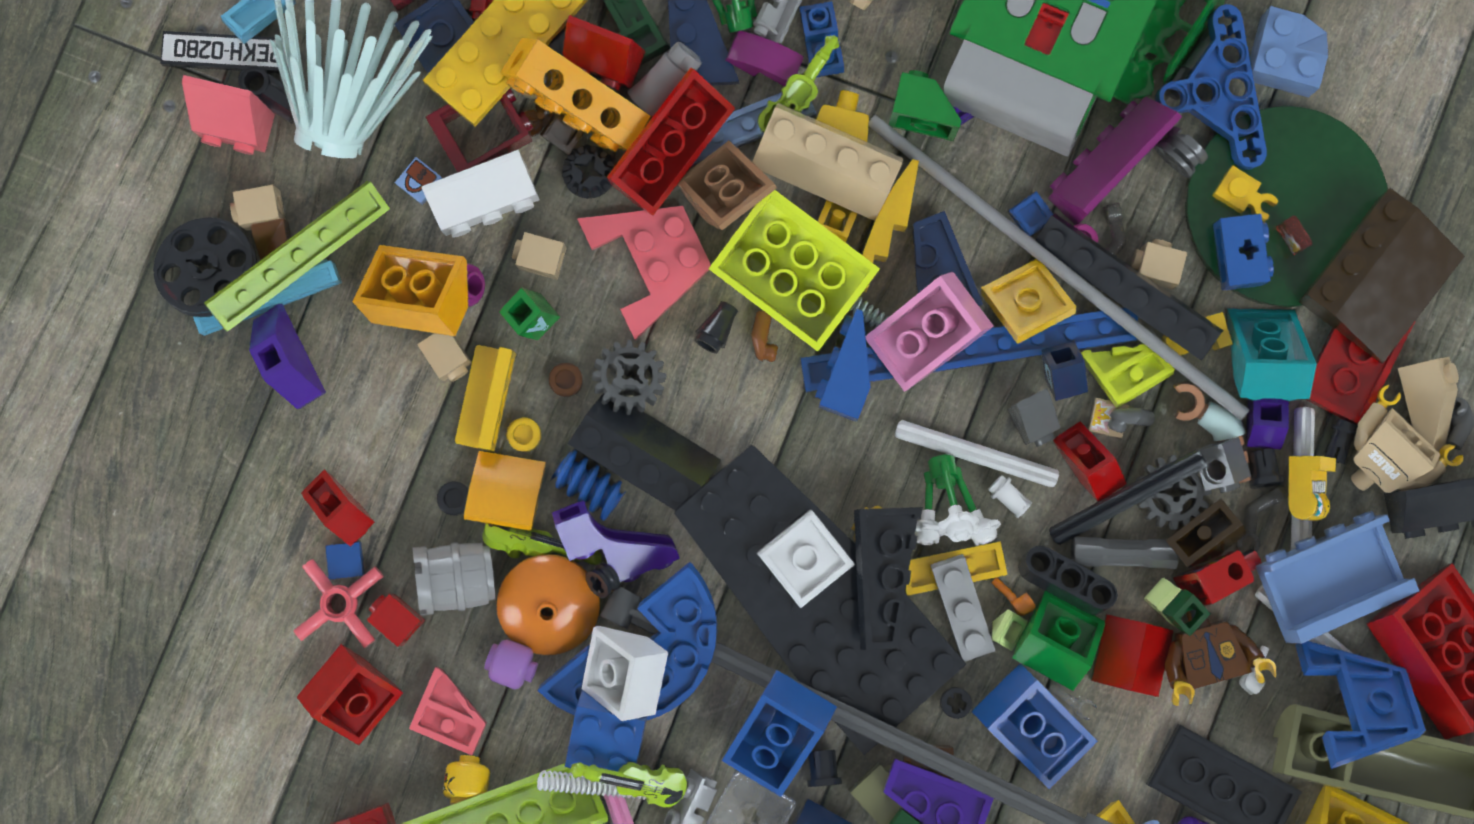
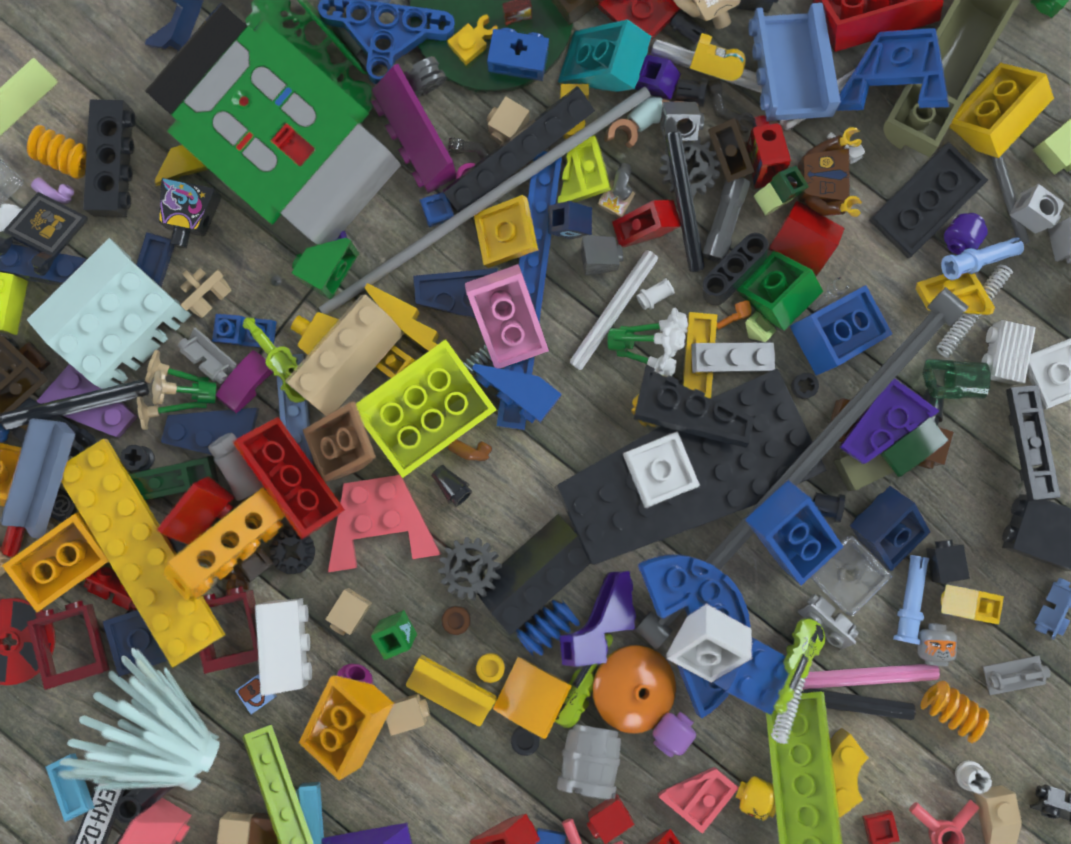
camera: 75 degrees left, 0 degrees up
black bush [586,563,620,598] -> none

